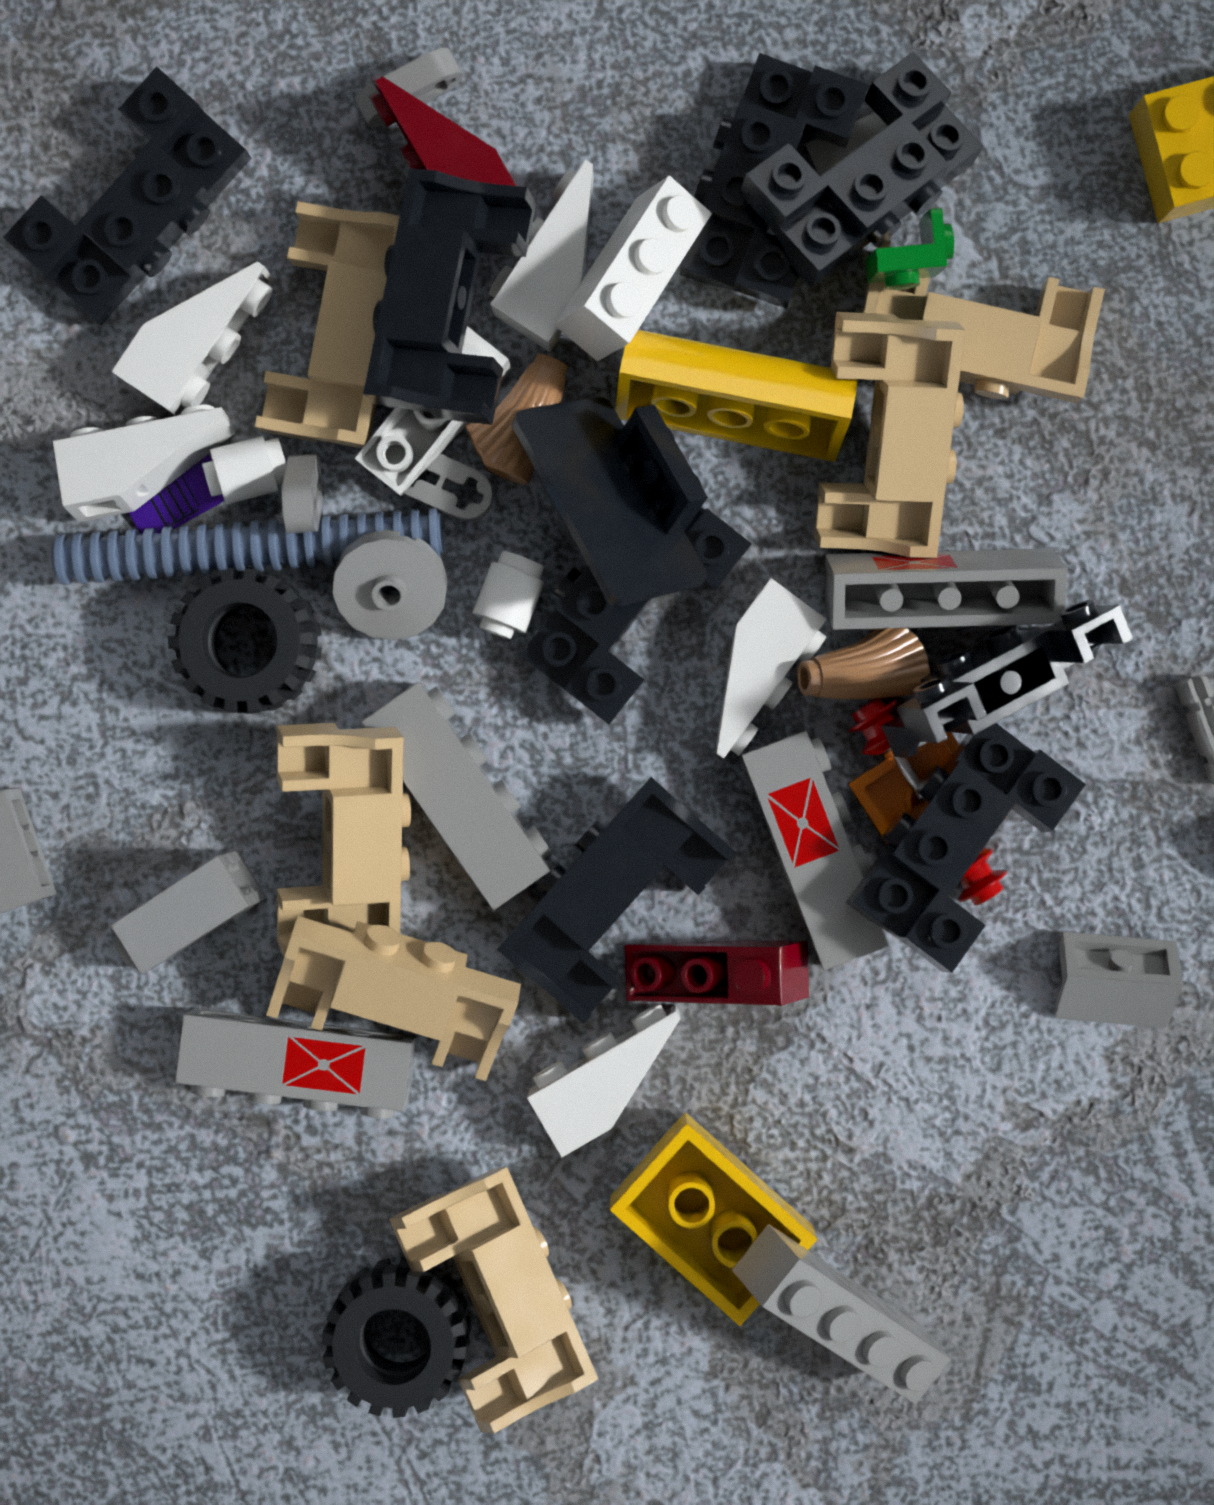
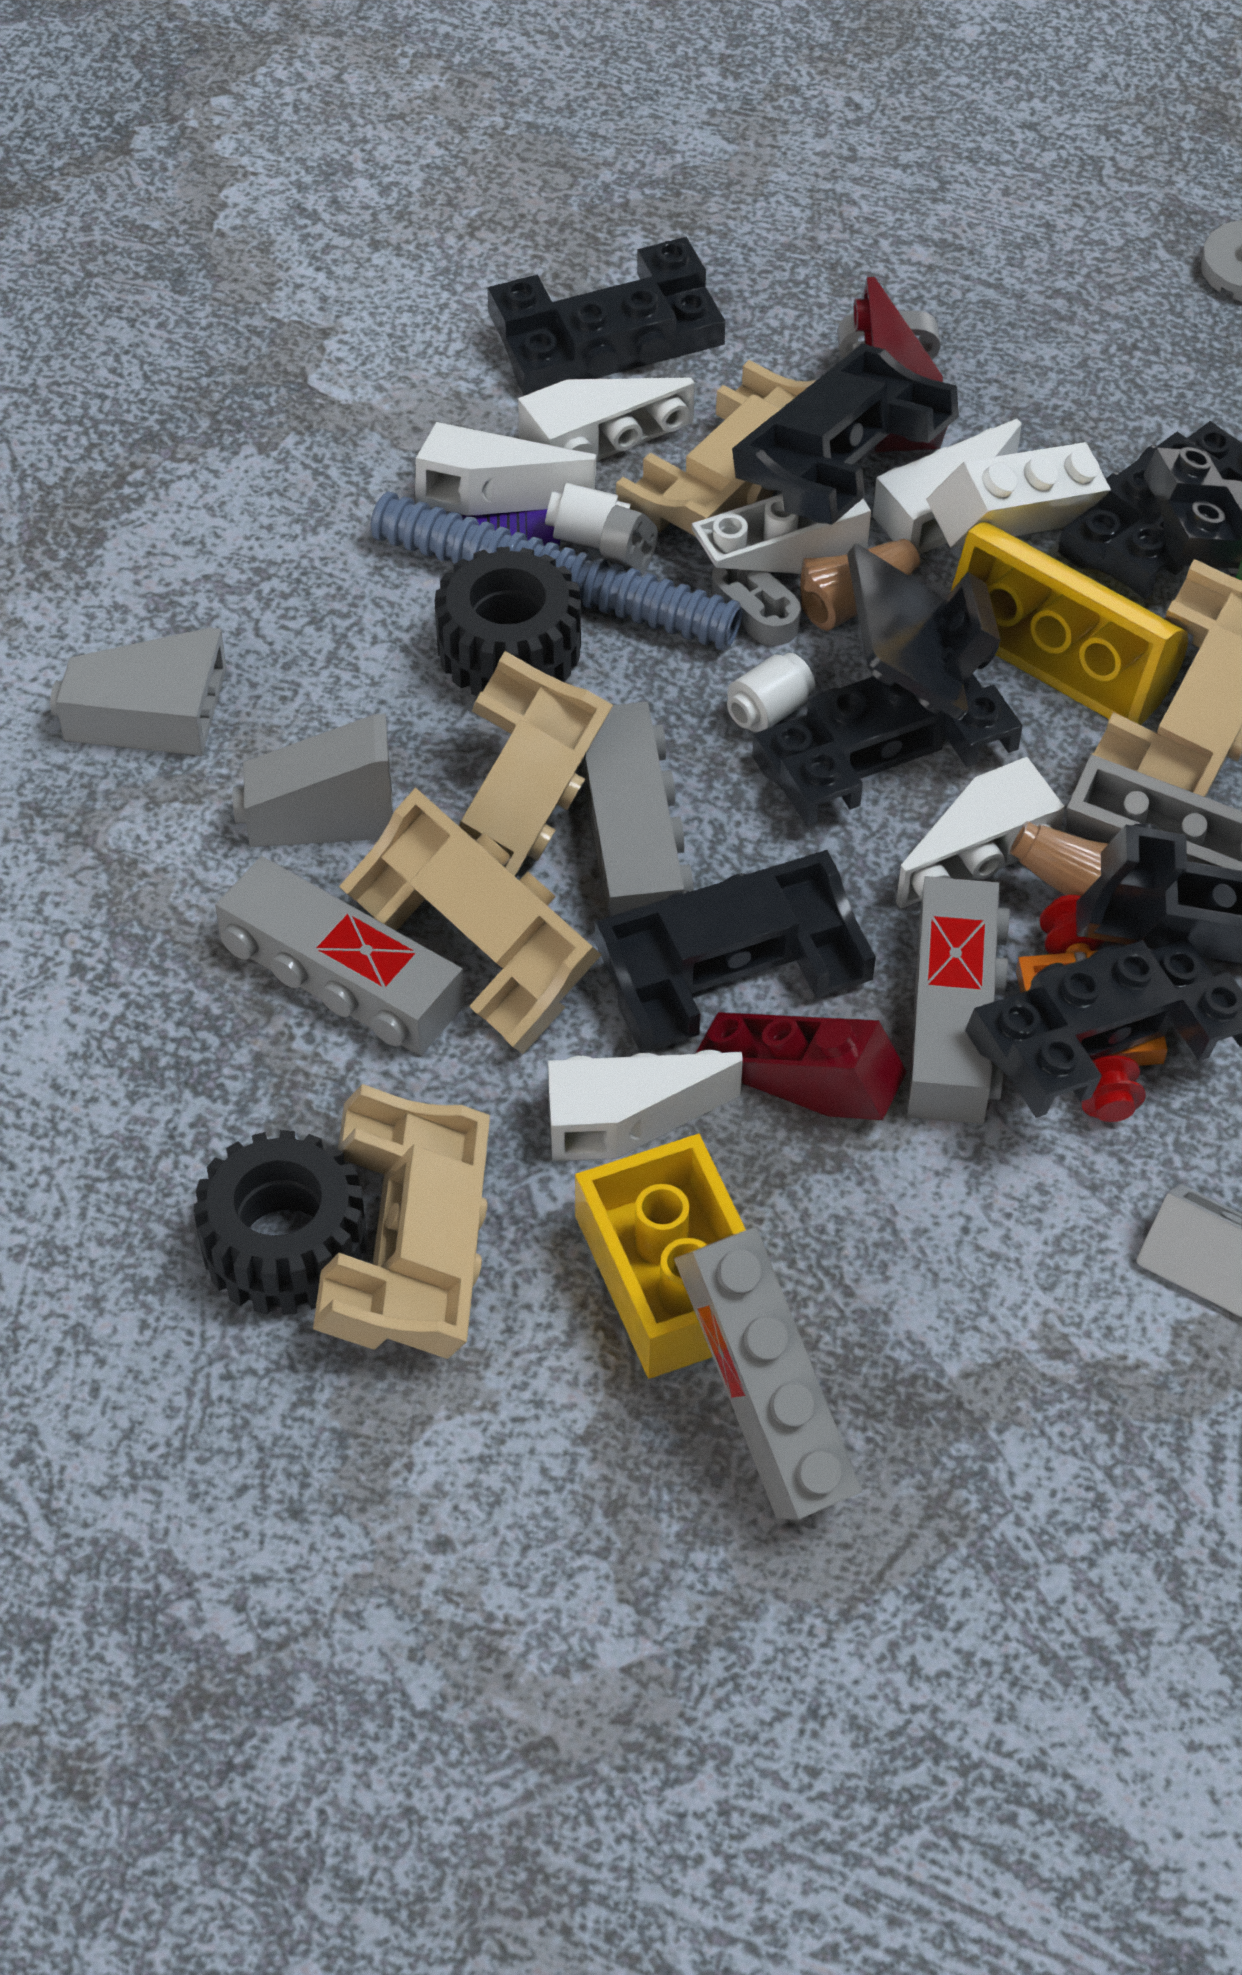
camera: 25 degrees right, 35 degrees down
light grey plate [332,530,448,640] -> none

